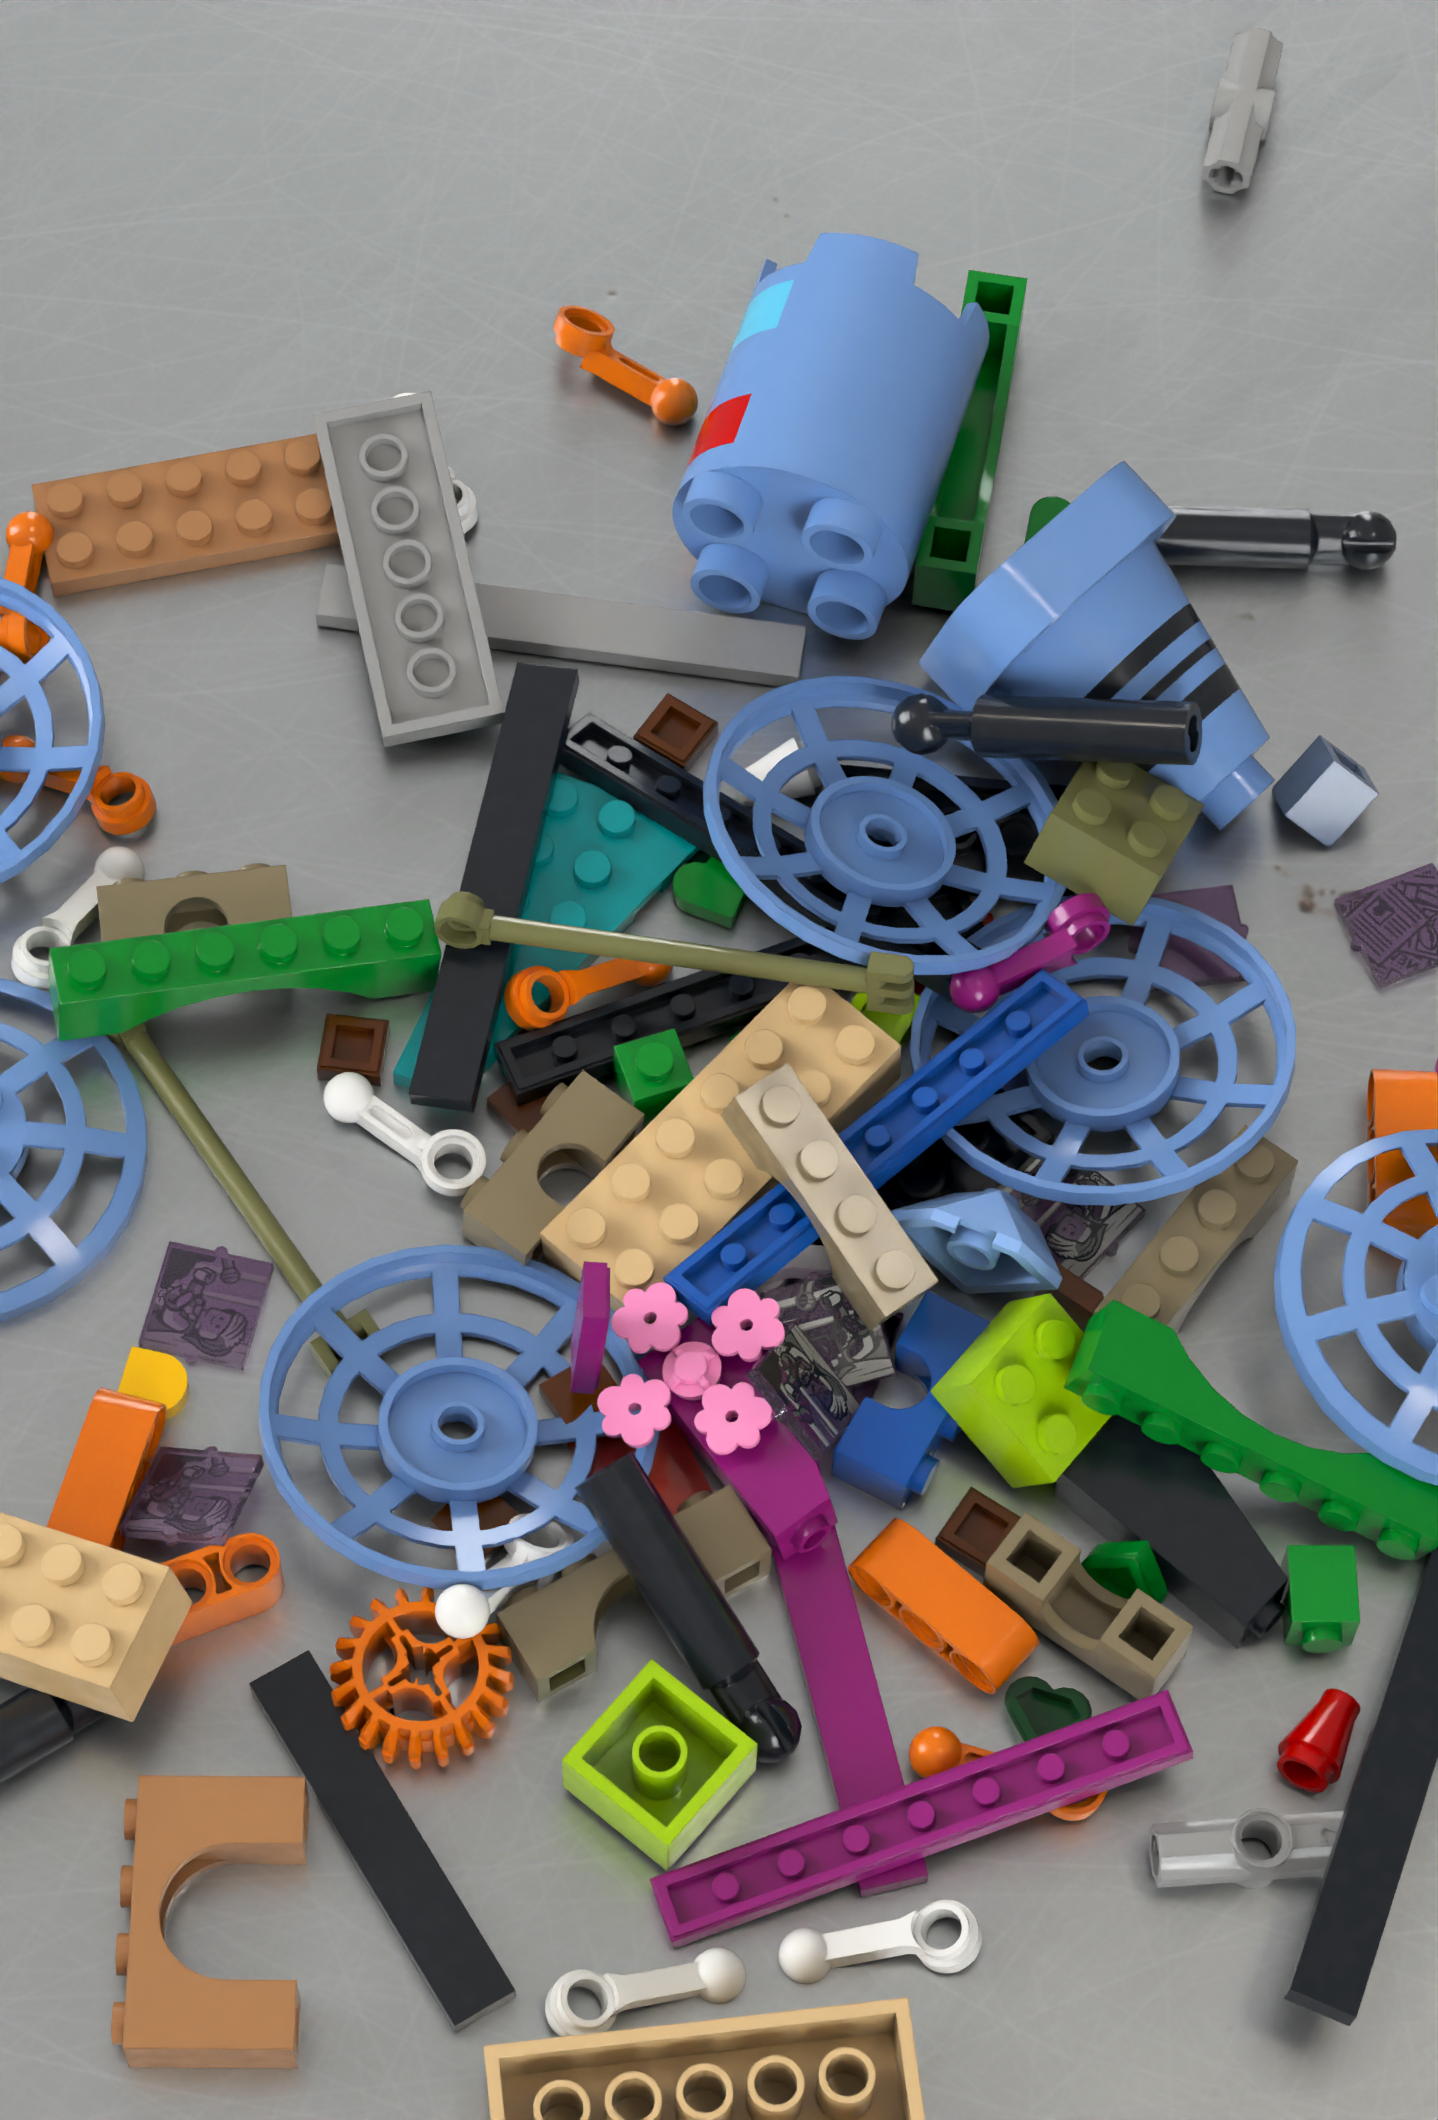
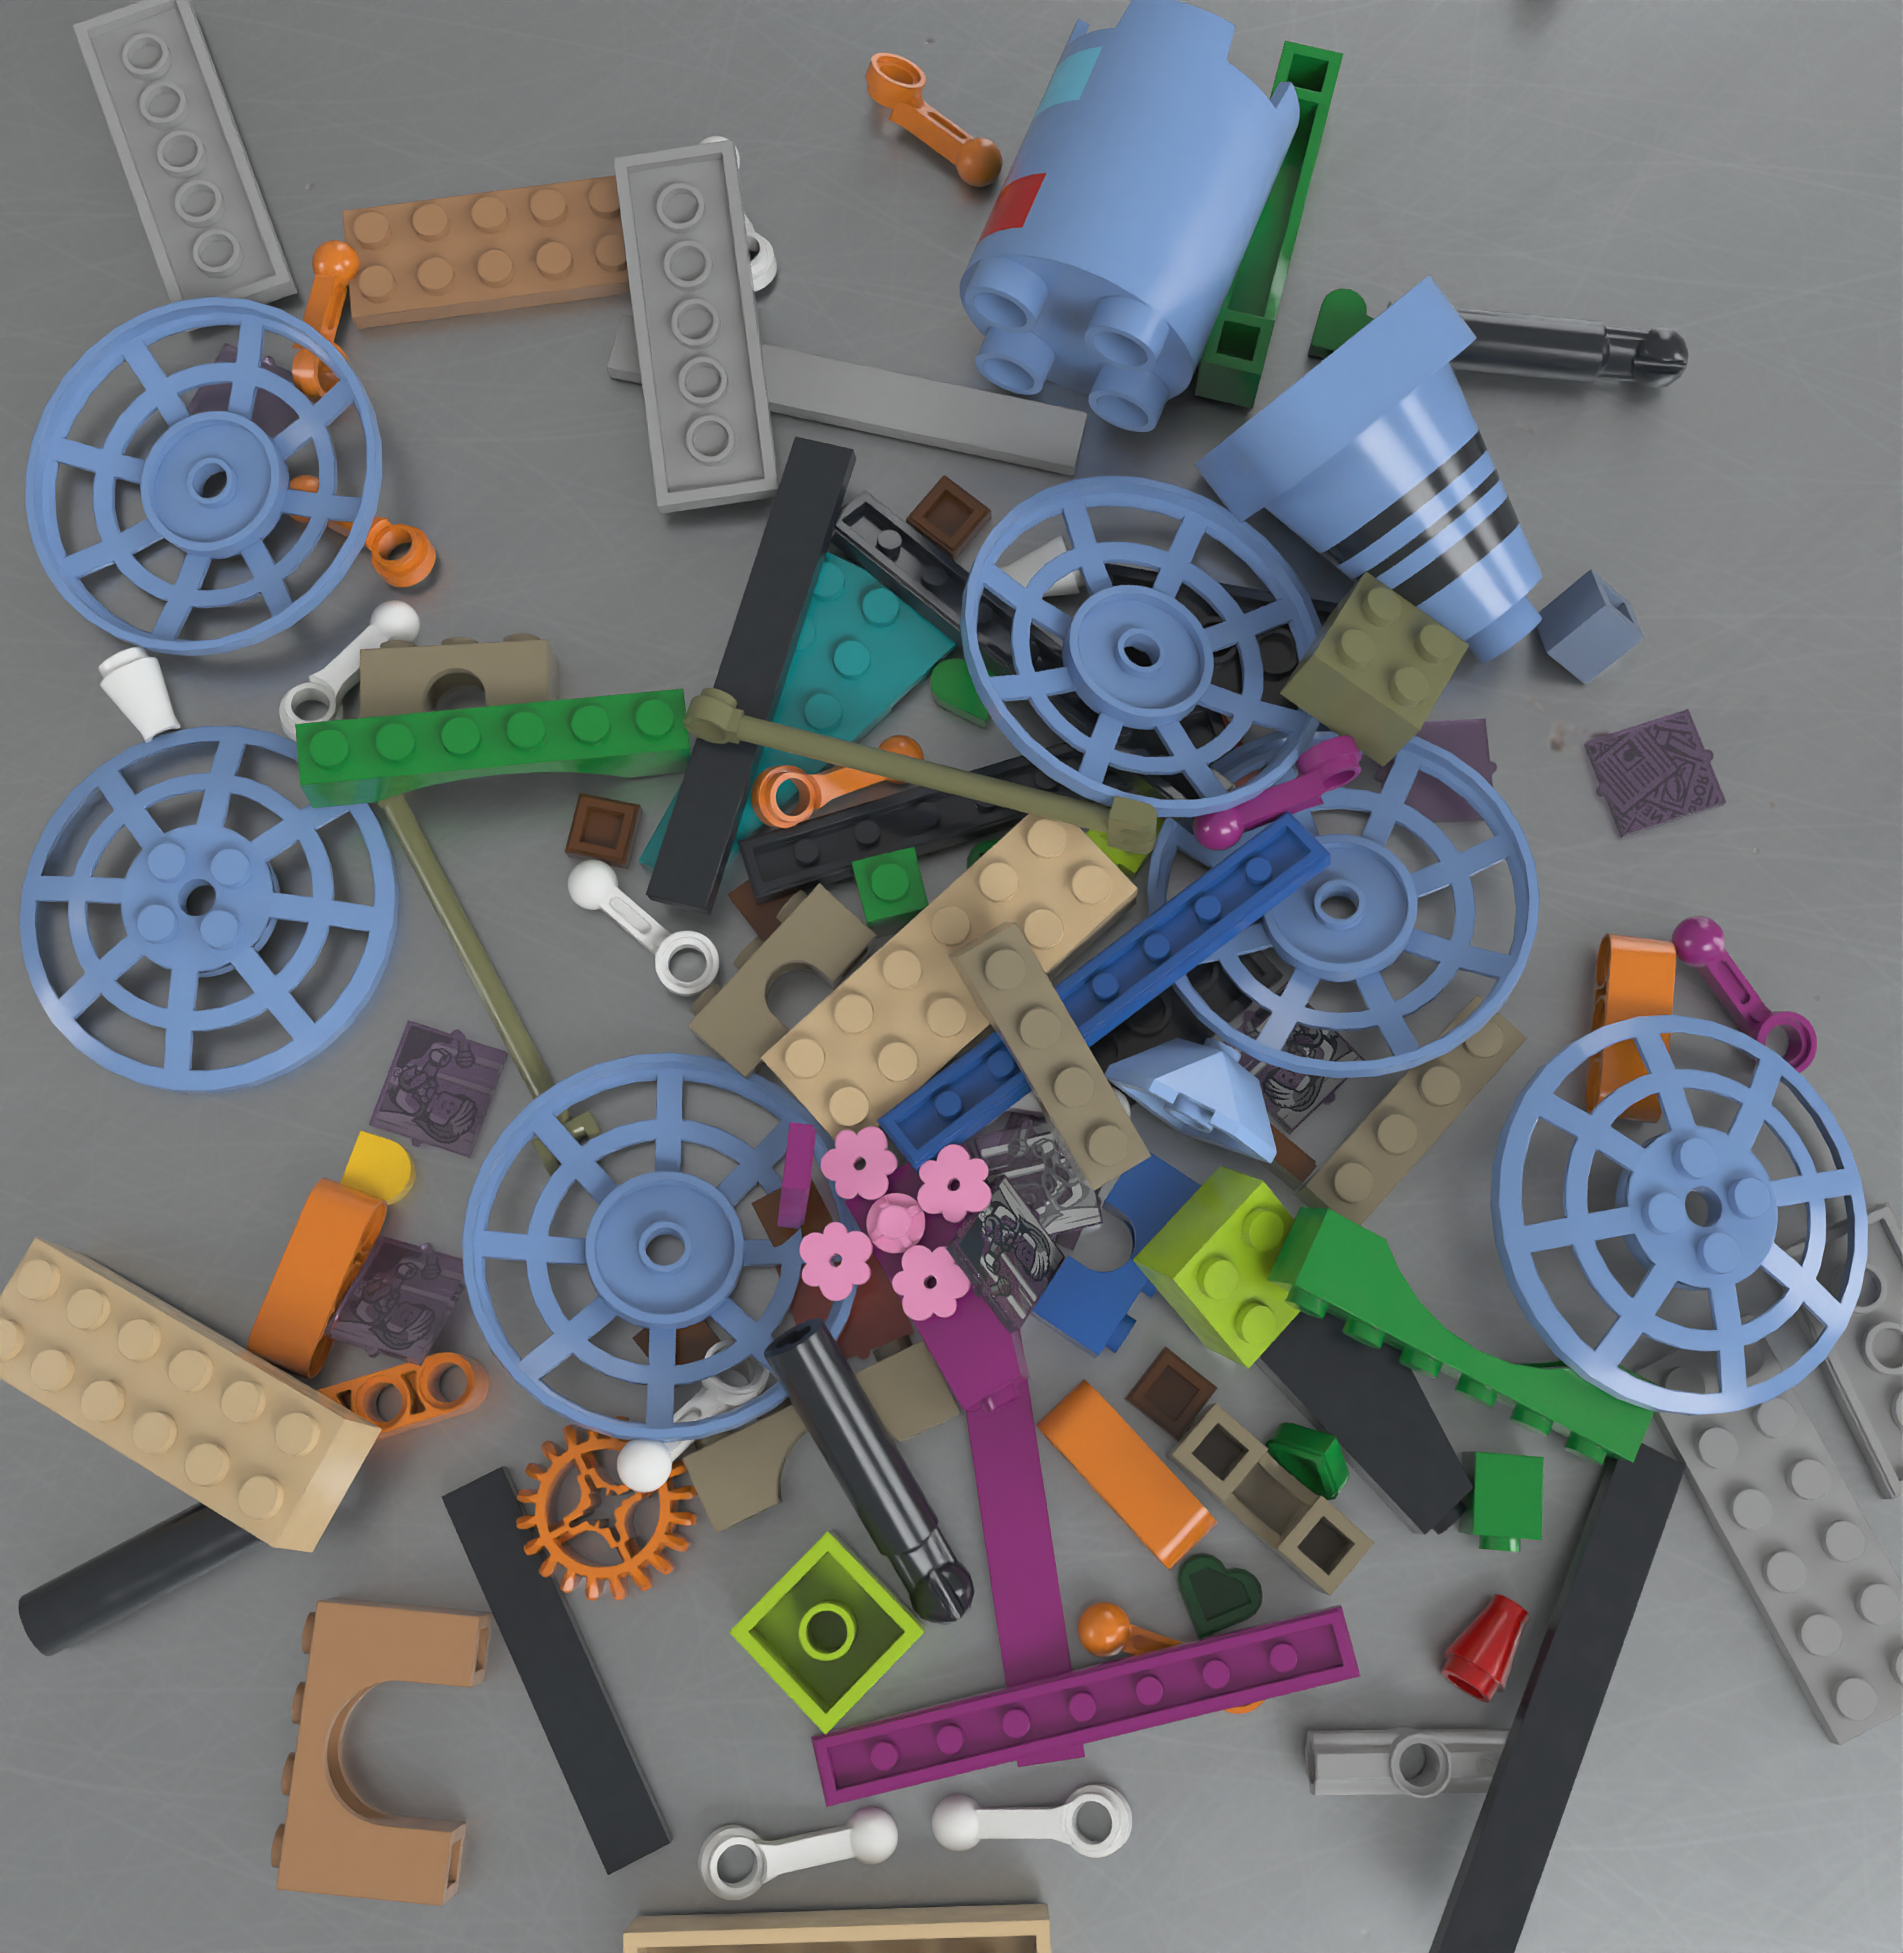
camera: 10 degrees right, 15 degrees up
black piece [891,693,1202,765] -> none

